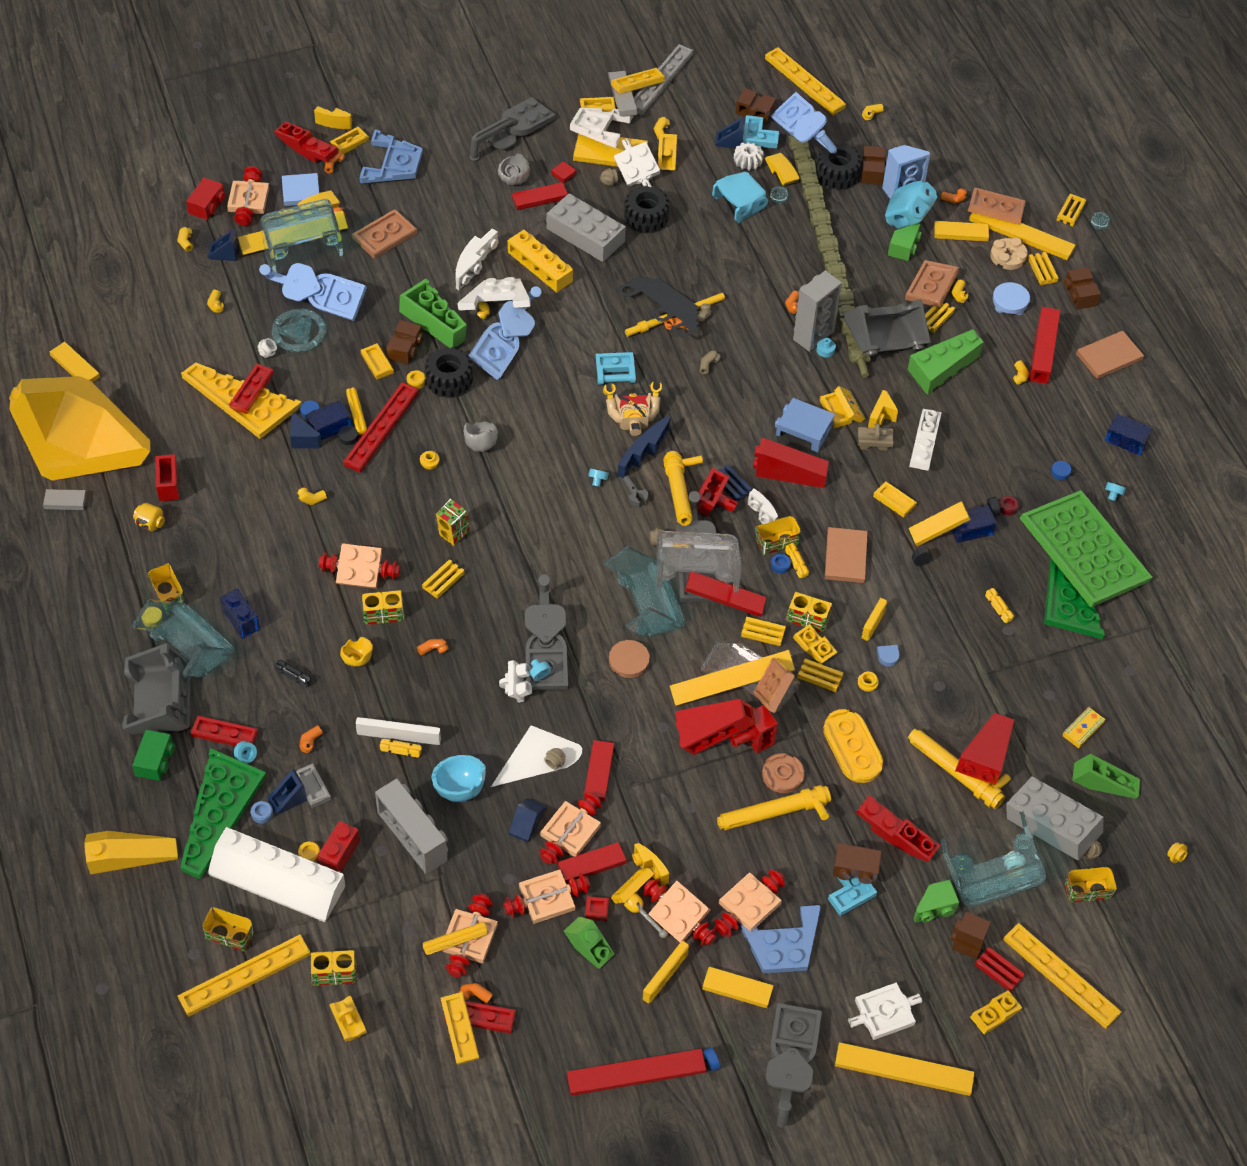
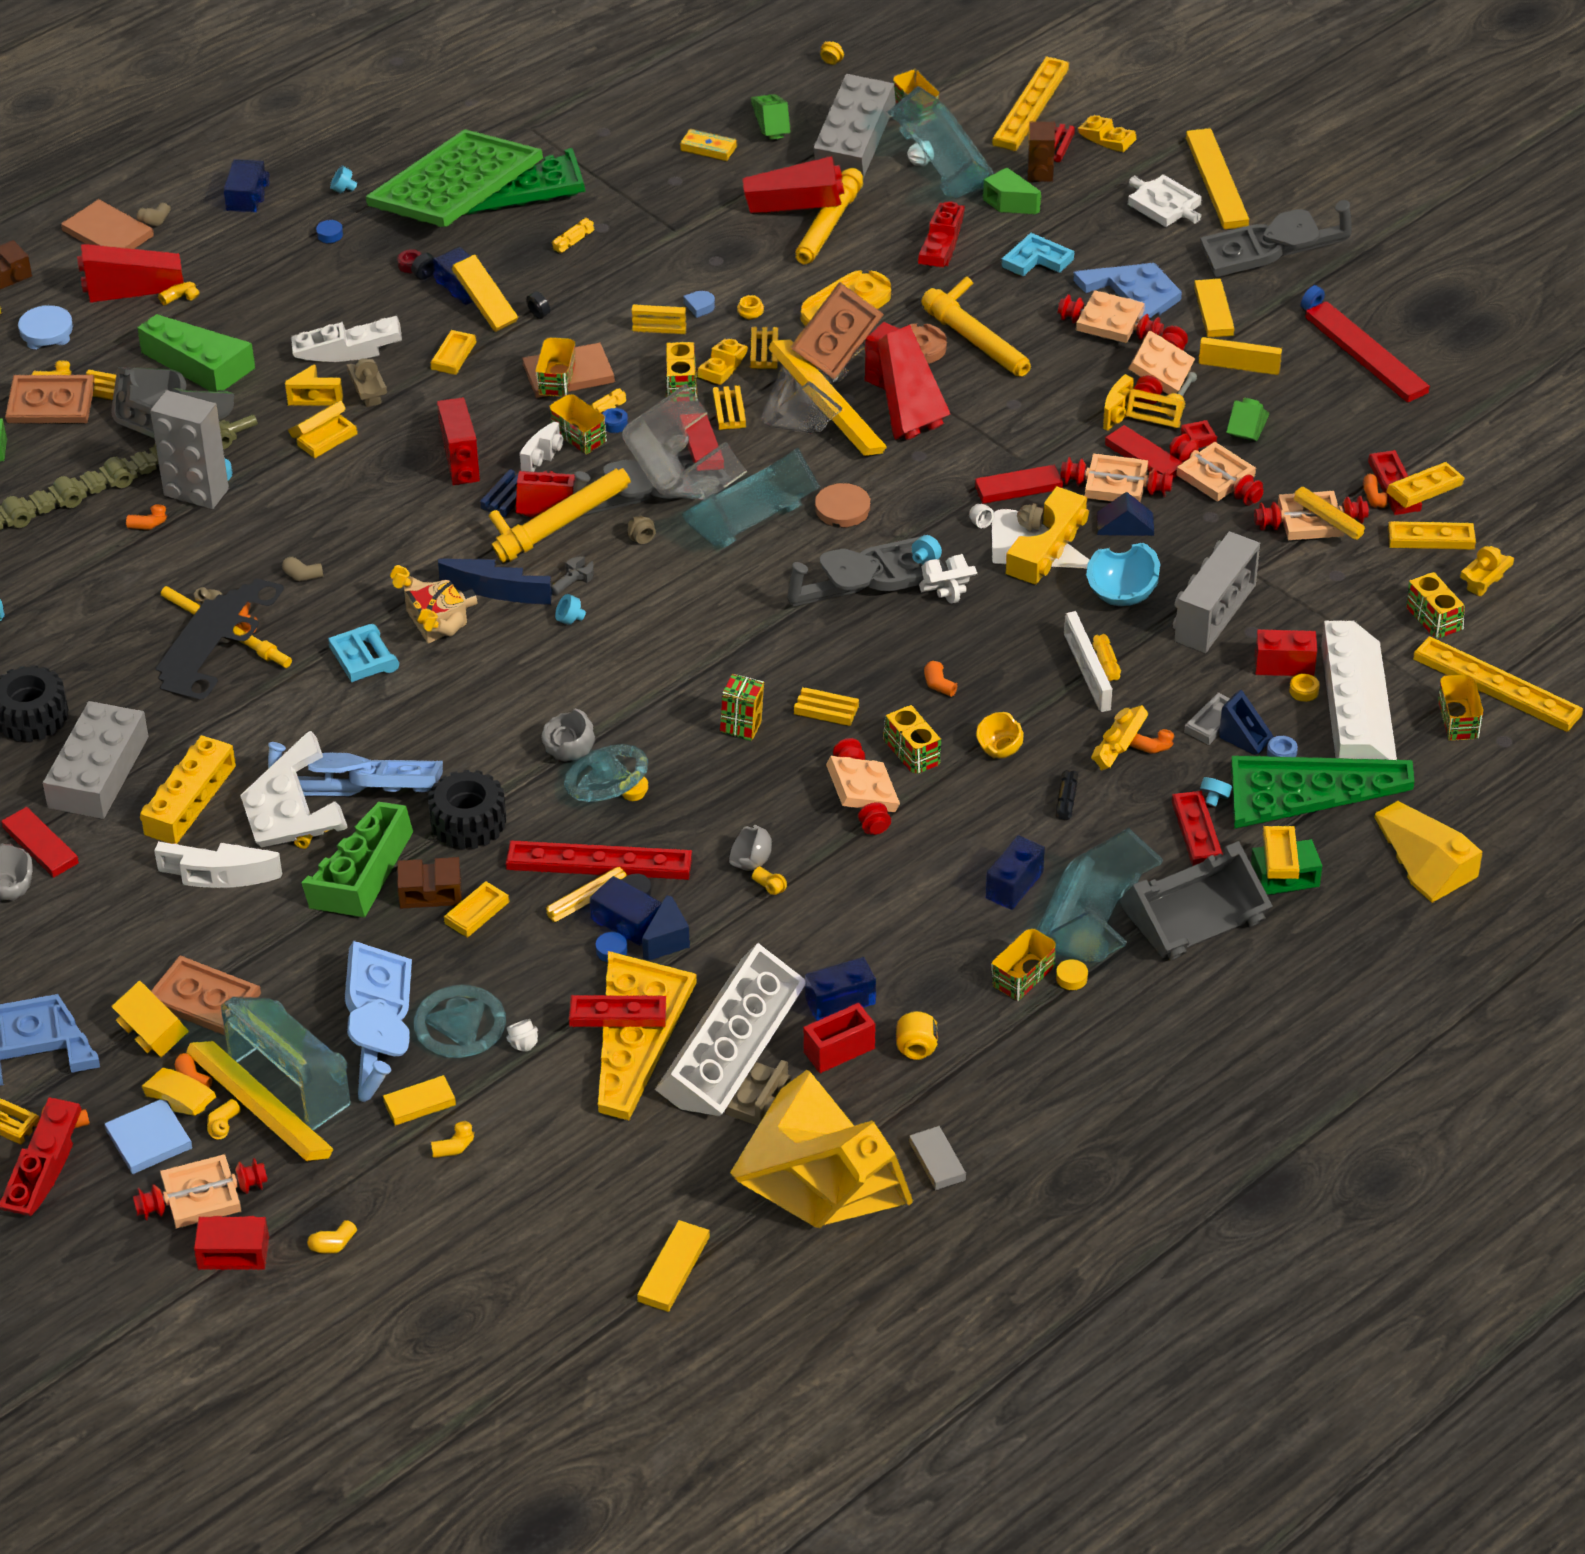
camera: 110 degrees left, 10 degrees down
dark blue slope [208,228,239,261] -> none
yellow tile [407,370,426,389] -> none
medium blue panel [775,398,835,453] -> none
reddish brown brick [833,843,881,884] -> none
none -> yellow brick [112,980,189,1057]
none -> dark tan arm [137,203,171,227]
none -> yellow tile [383,1075,456,1126]
none -> piece [536,338,575,396]
none -> clear light blue piece [564,744,649,802]
none -> white slope [655,943,807,1116]
none -> dark tan bracket [725,1060,791,1126]
none -> light grey hair [729,825,772,871]
none -> clear blue brick [805,957,876,1021]
none -> white hinge [969,504,994,528]
none -> yellow arch [1006,487,1089,585]
none -> yellow hinge [1091,705,1148,771]
none -> yellow tile [1263,826,1299,879]
none -> yellow tile [1388,521,1476,549]

